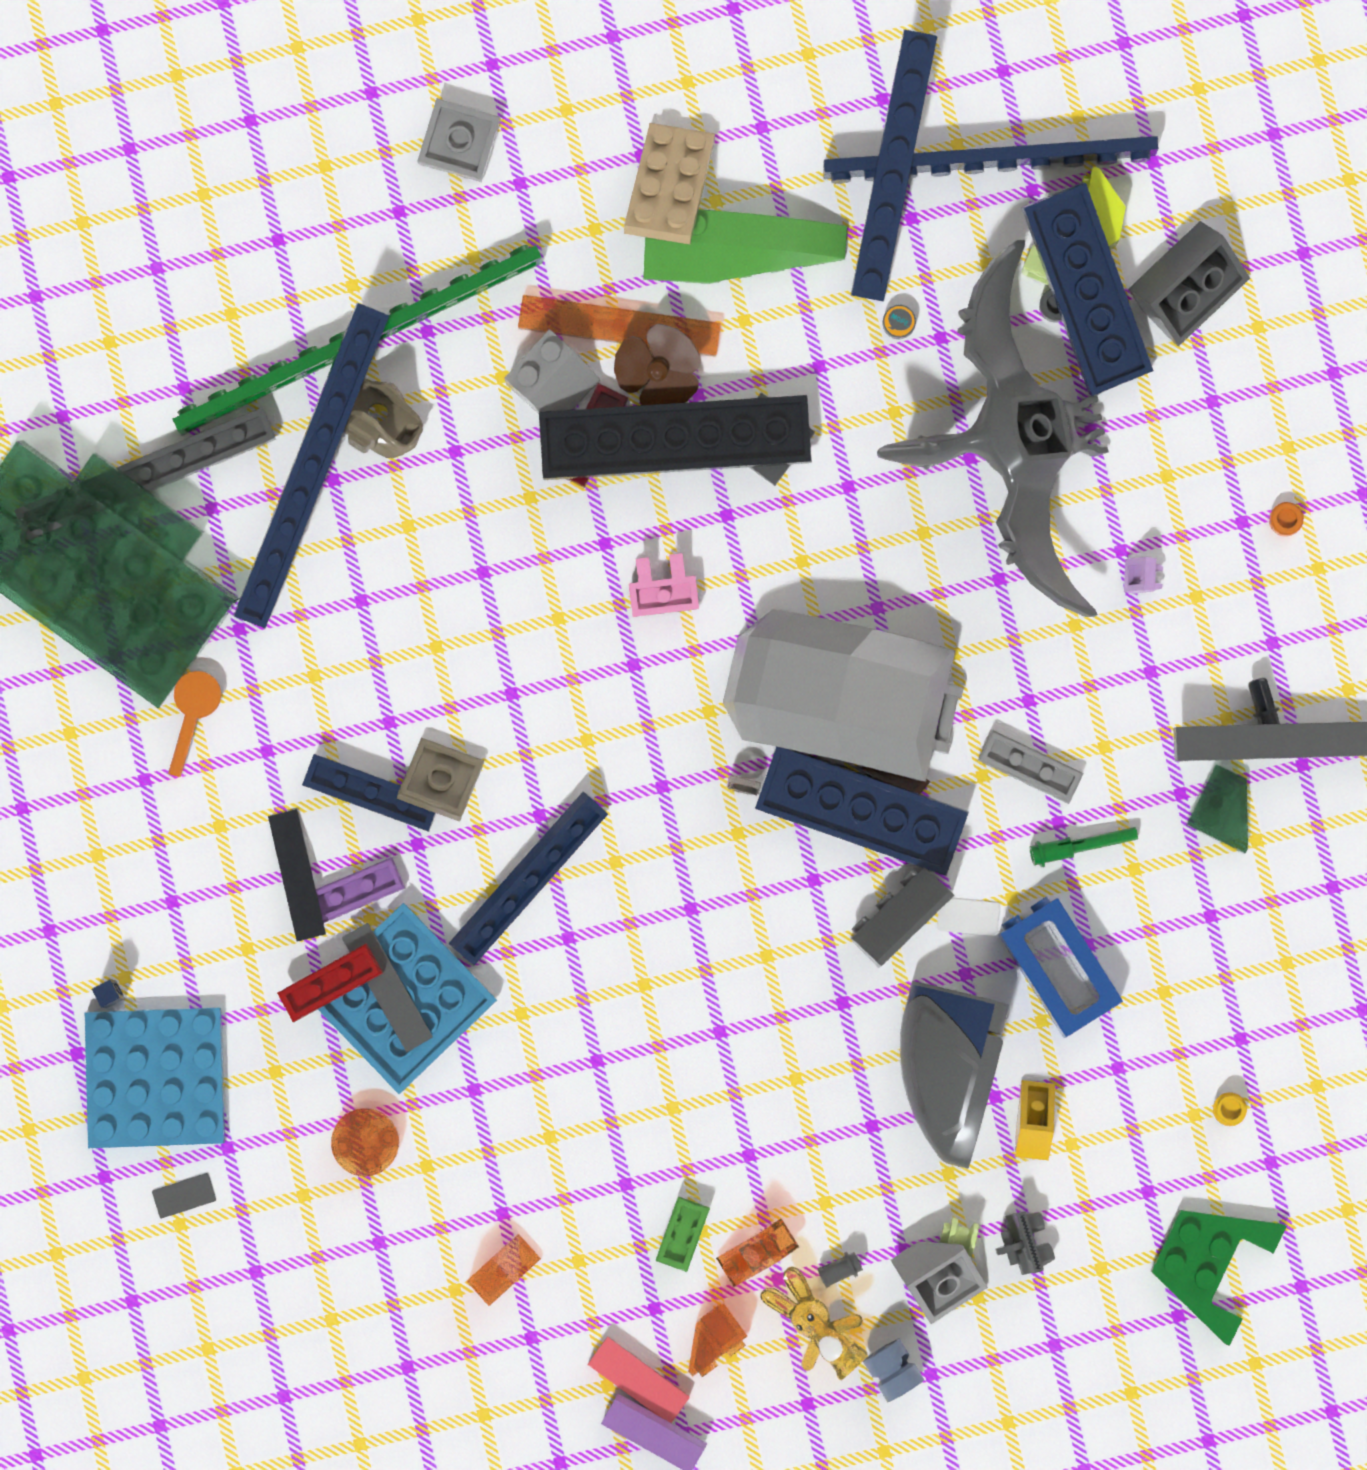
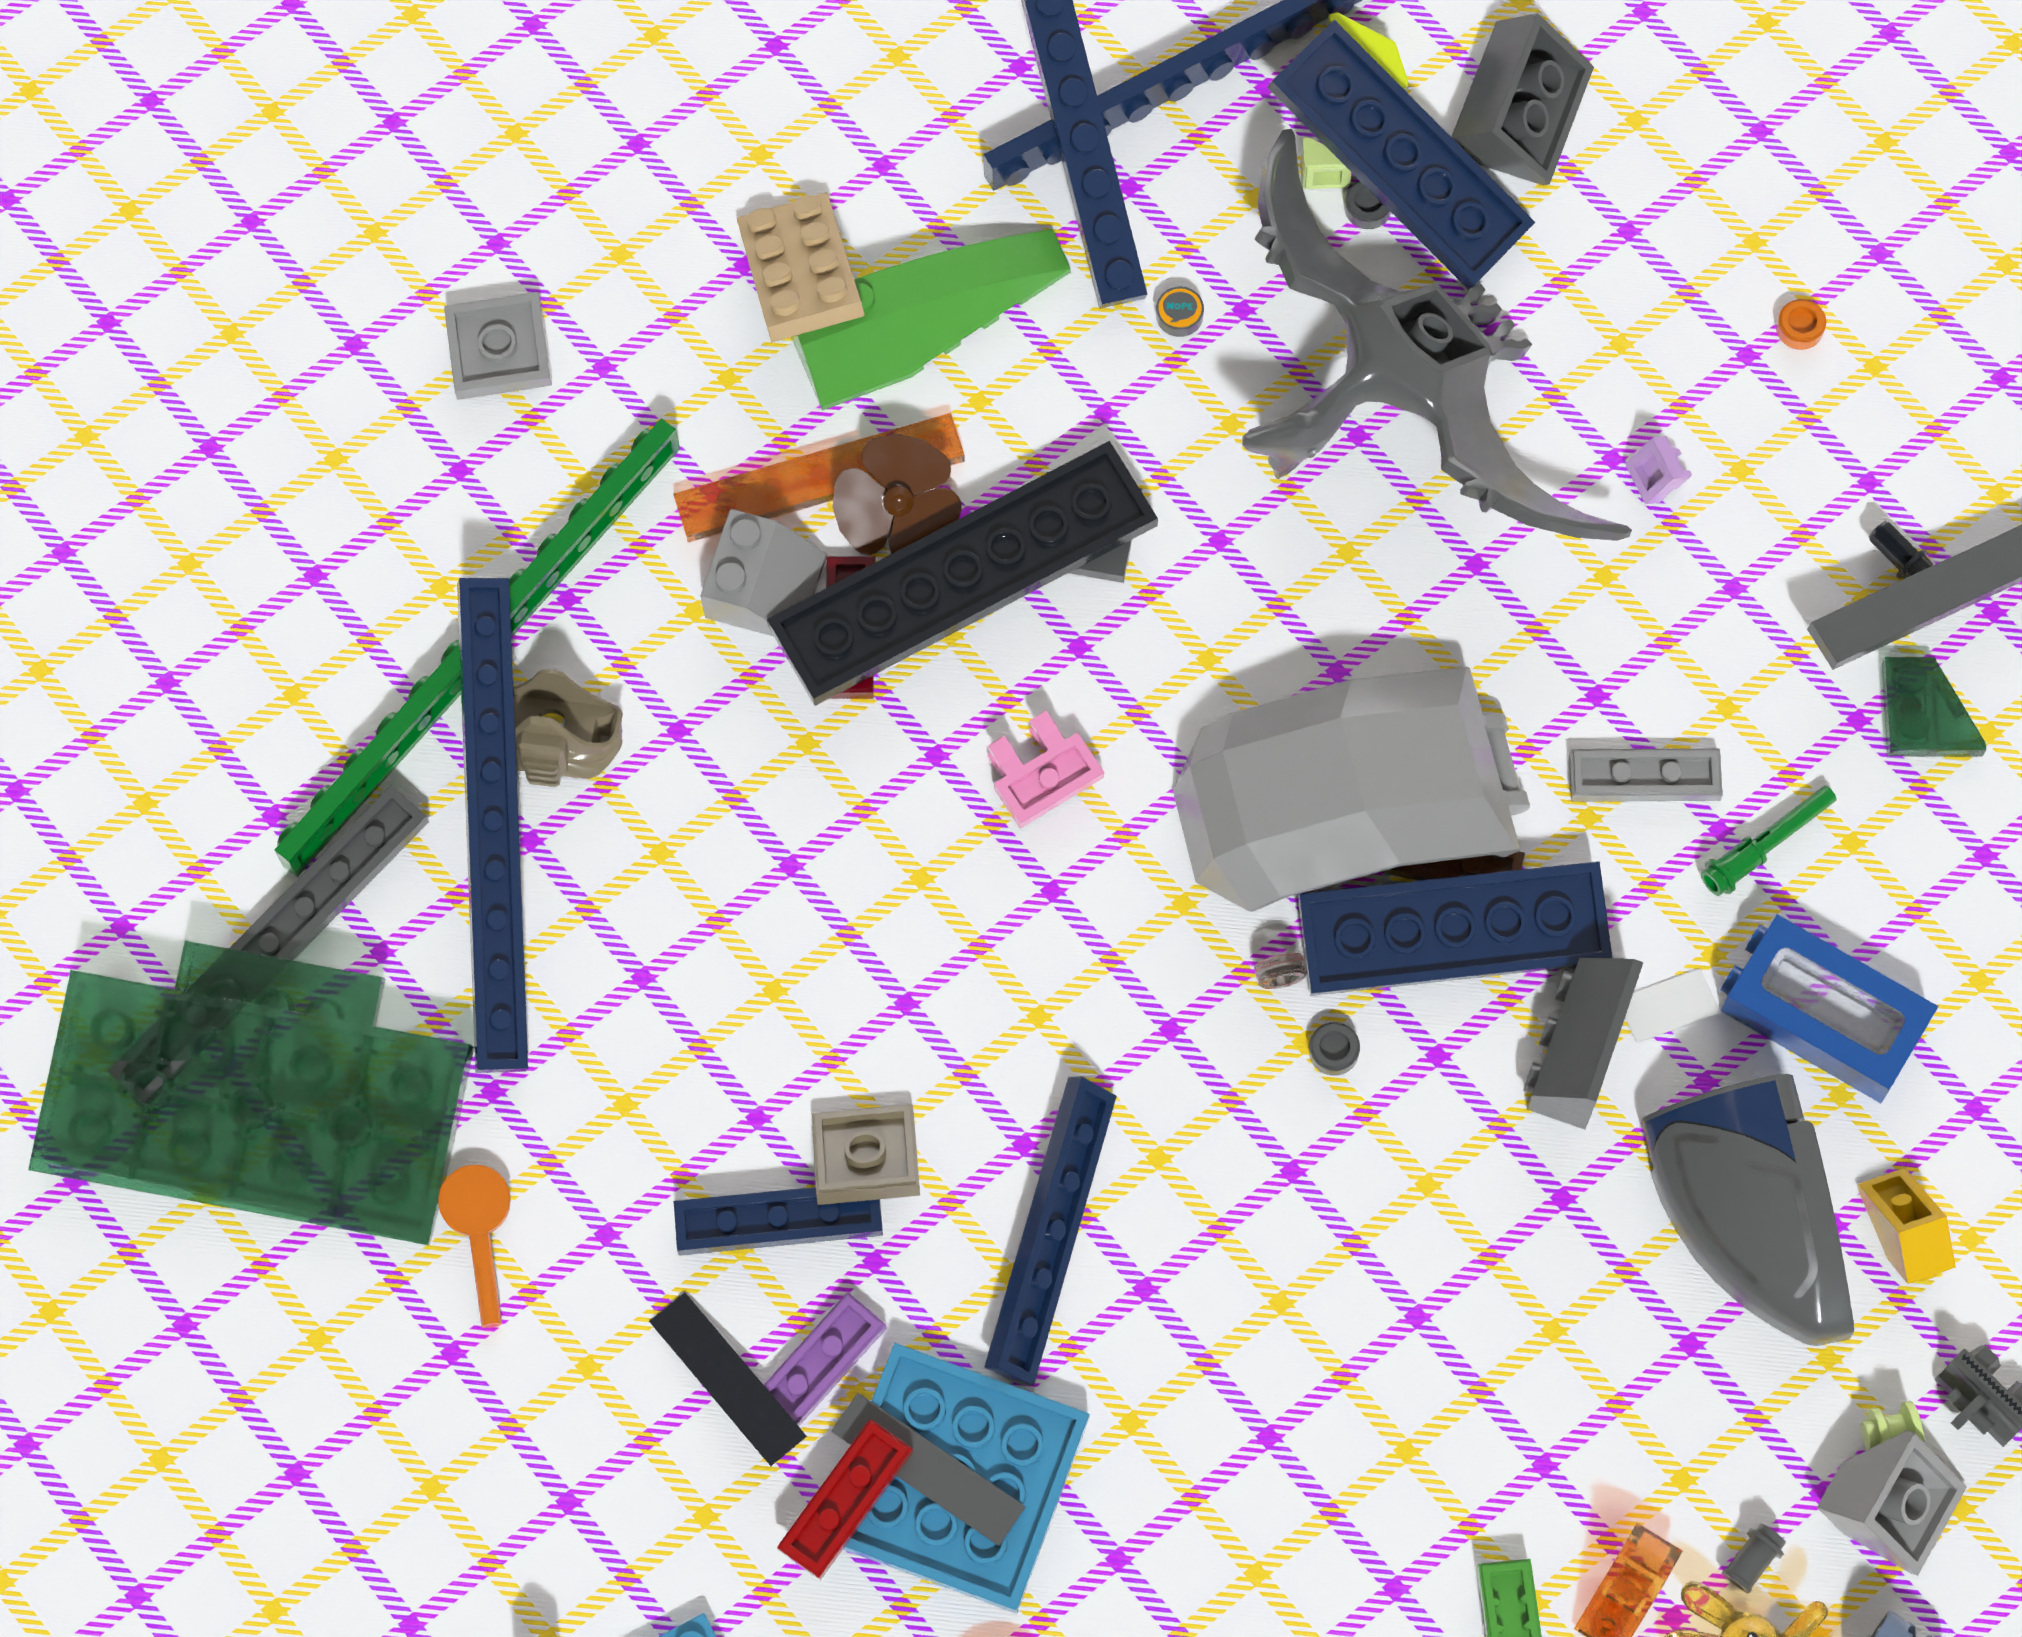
camera: 25 degrees left, 15 degrees down
none -> dark grey tile [1309,1022,1360,1076]

